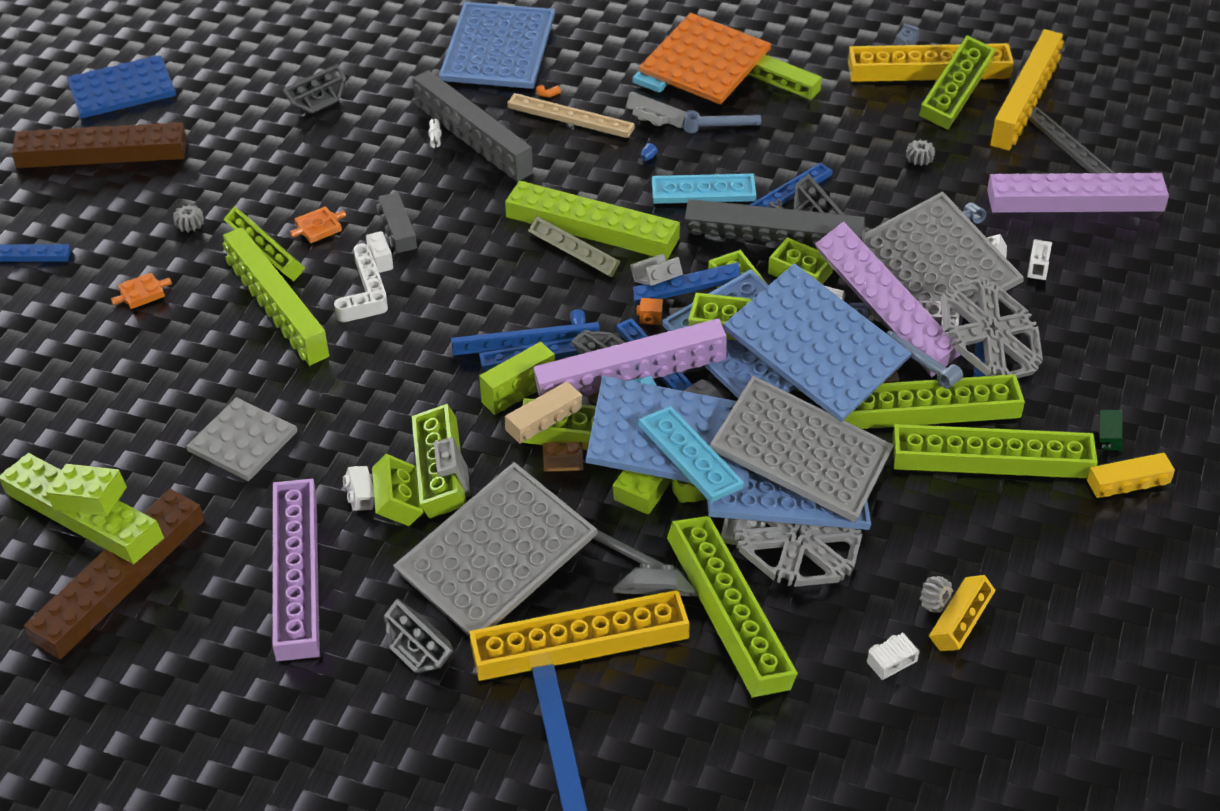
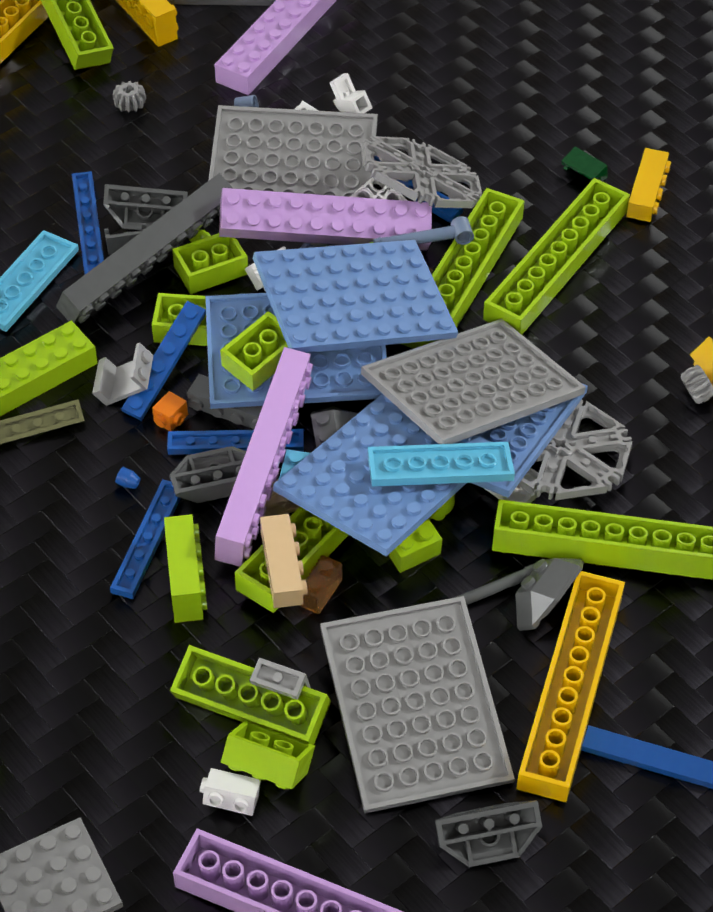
camera: 60 degrees left, 5 degrees up
blue tile [451,322,600,356] -> none

